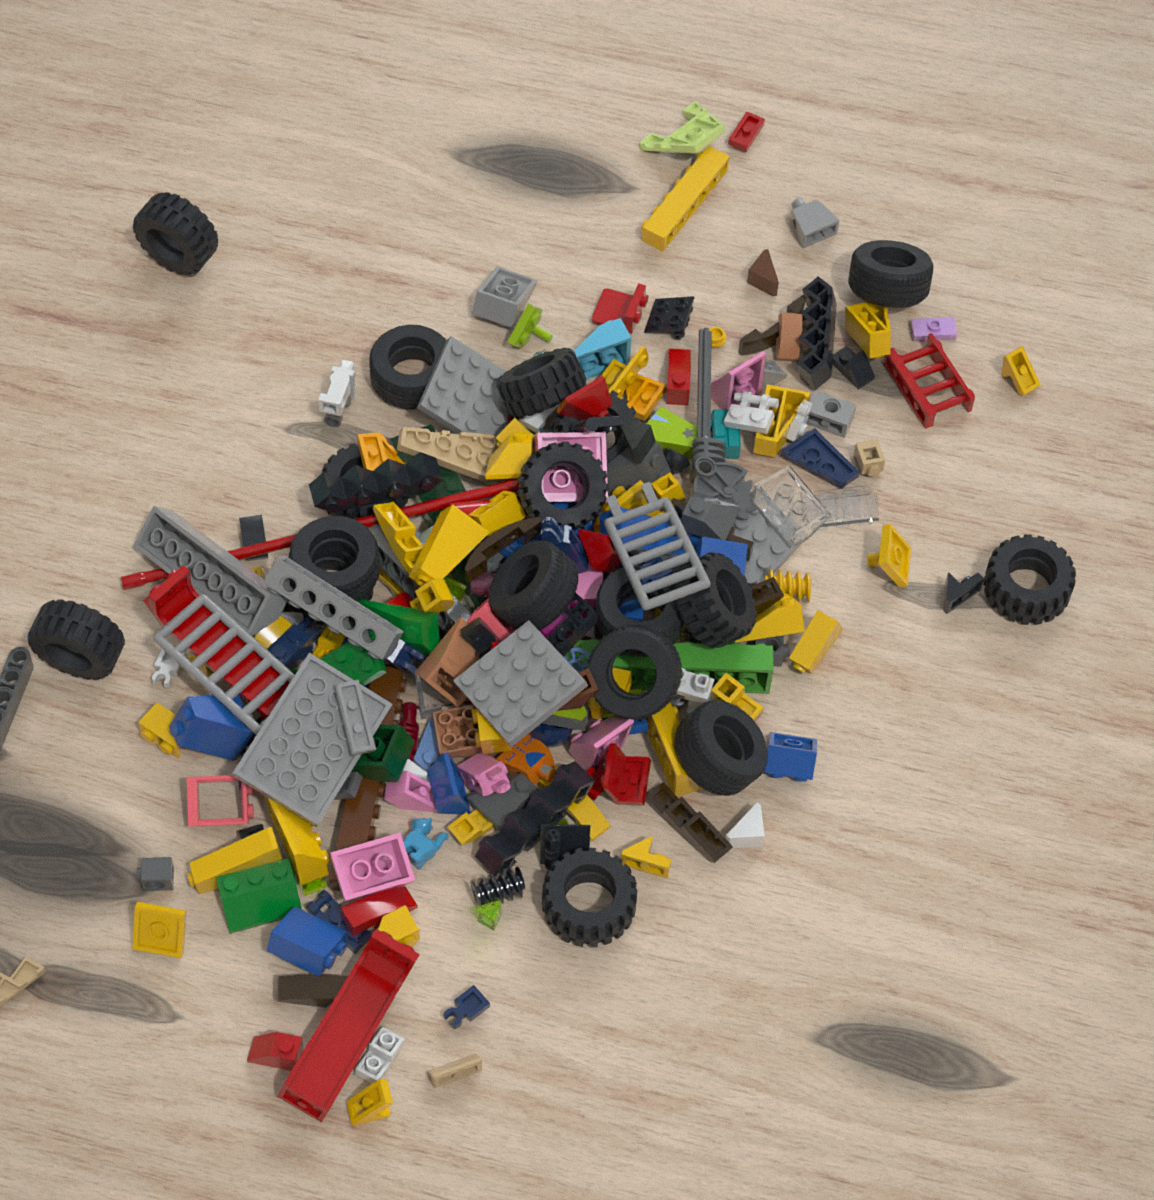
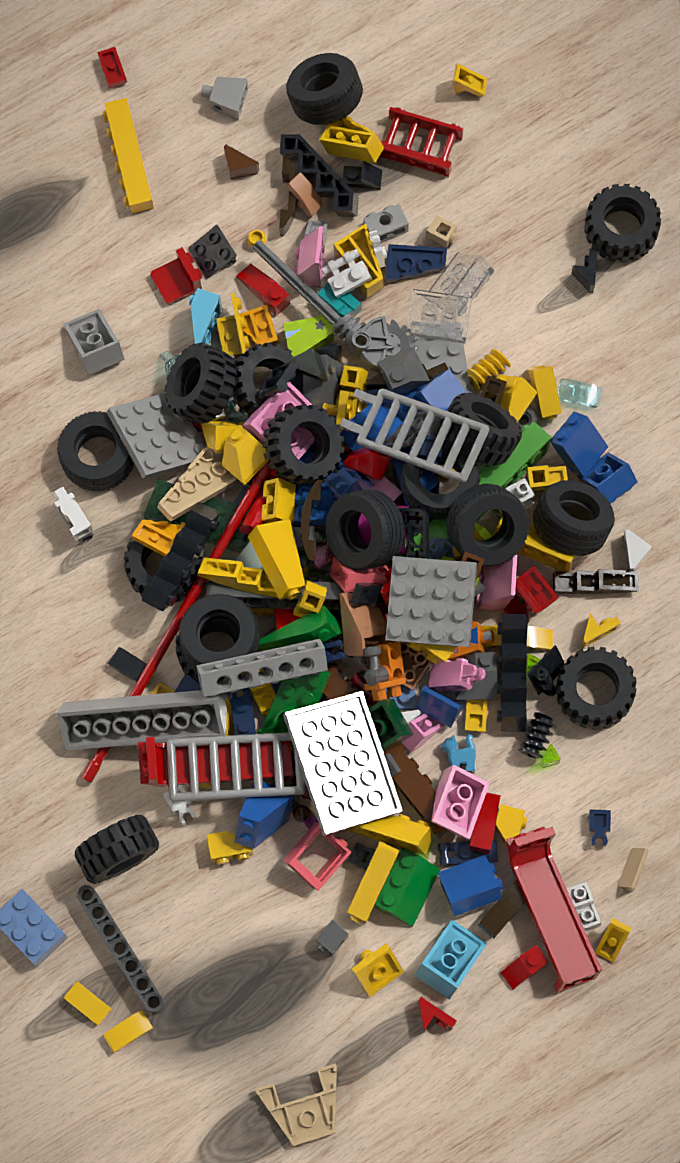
camera: 40 degrees left, 15 degrees up
light grey tile [334,680,376,756] -> none
lime plate [507,303,553,348] -> none
red slope [556,375,613,420] -> none
yellowish green wing [639,101,725,153] -> none
yellow tile [867,524,911,588] -> none
lavender plate [910,317,957,341] -> none
none -> orange hips [364,642,406,701]
none -> medium azure slope [414,920,487,1000]
none -> red slope [418,997,457,1032]
none -> blue brick [549,411,608,477]
none -> clear light blue slope [558,378,602,408]

